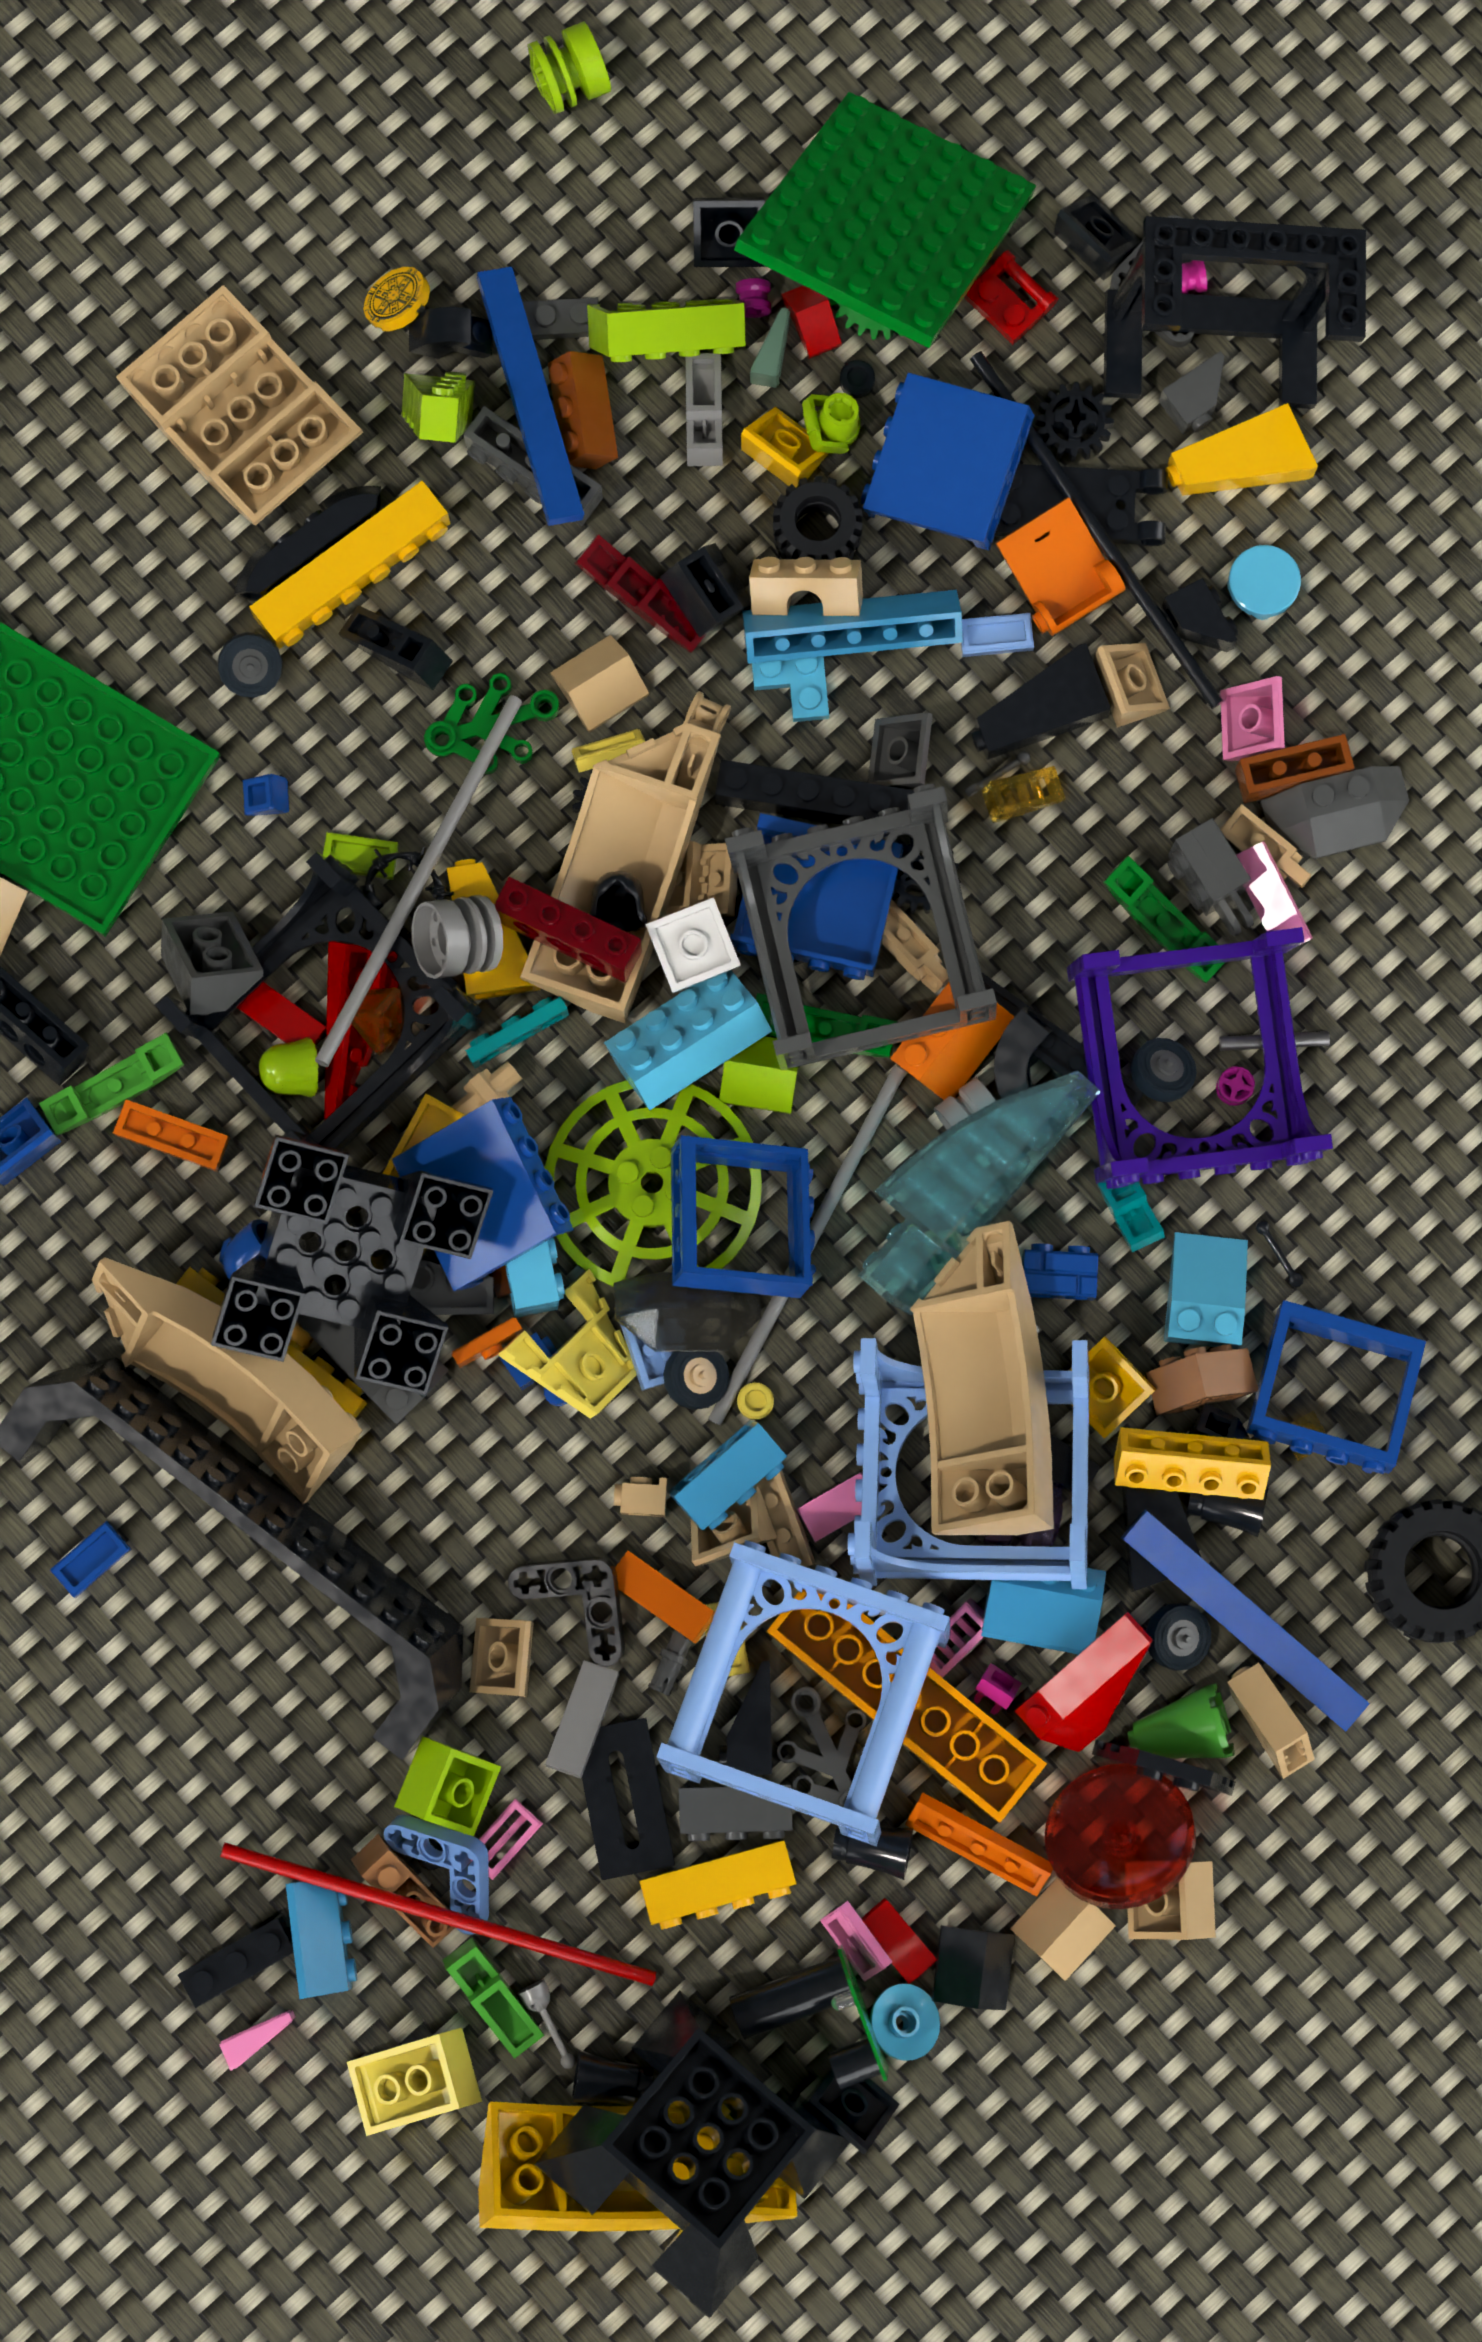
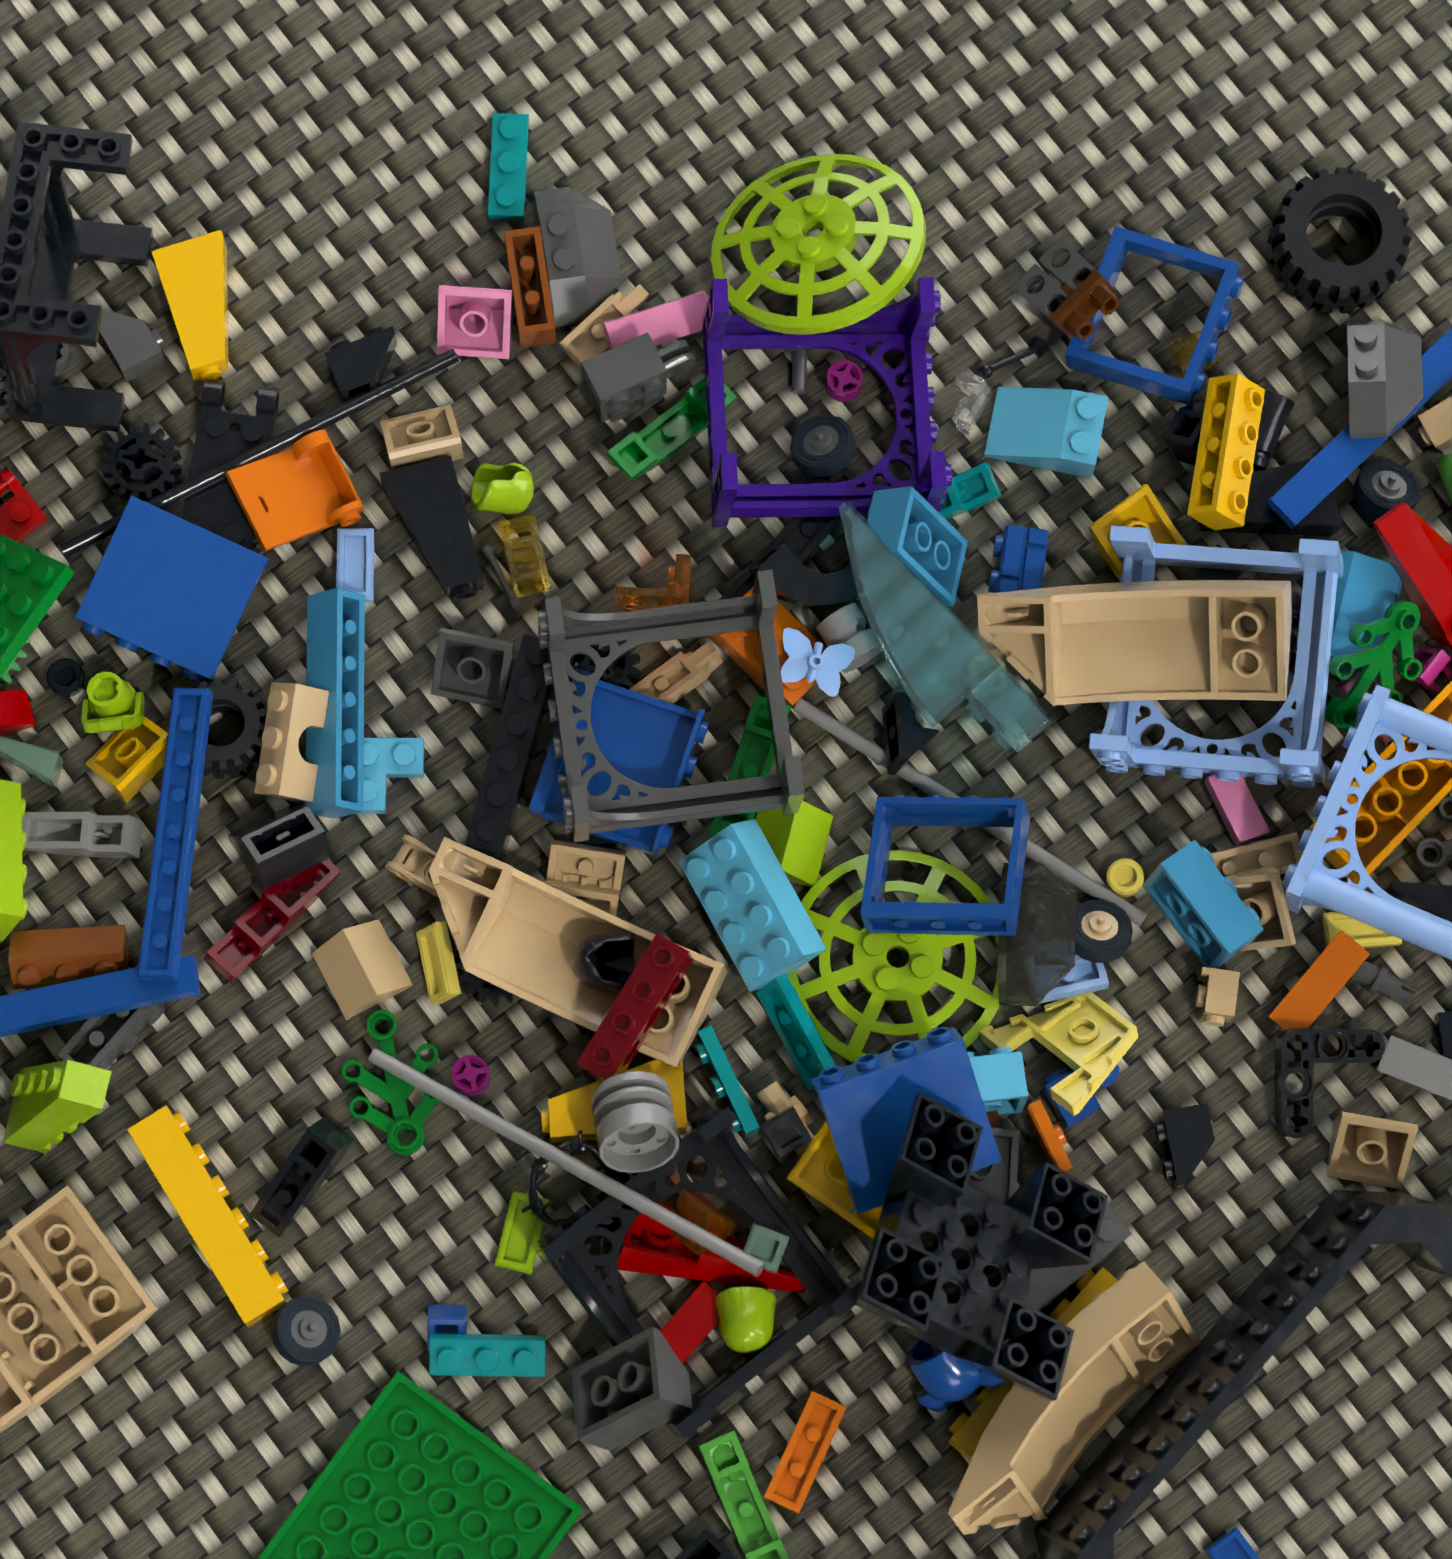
camera: 90 degrees left, 5 degrees down
black brick [234,486,381,601] -> none
white plate [645,897,741,993] -> none
medium nougat brick [1146,1344,1259,1415] -> none
medium azure tile [1227,545,1301,620] -> none
none -> blue tile [137,688,213,982]
none -> teal plate [429,1334,546,1377]
none -> magenta wheel [452,1055,490,1097]
none -> lime hair [470,463,534,515]
none -> teal plate [488,113,529,221]
none -> clear orange bracket [614,554,691,613]
none -> lime dish [711,154,926,335]
none -> sand green tile [743,1223,790,1273]
none -> teal plate [756,974,836,1092]
none -> black tile [759,1106,812,1159]
none -> light blue piece [781,628,856,697]
none -> dark azure slope [867,486,968,606]
none -> black slope [882,692,939,775]
none -> clear bracket [954,372,992,436]
none -> hips [1013,236,1120,341]
none -> black slope [1154,1103,1215,1191]
none -> green plant [1325,600,1422,729]
none -> dark grey wedge [1347,320,1423,439]

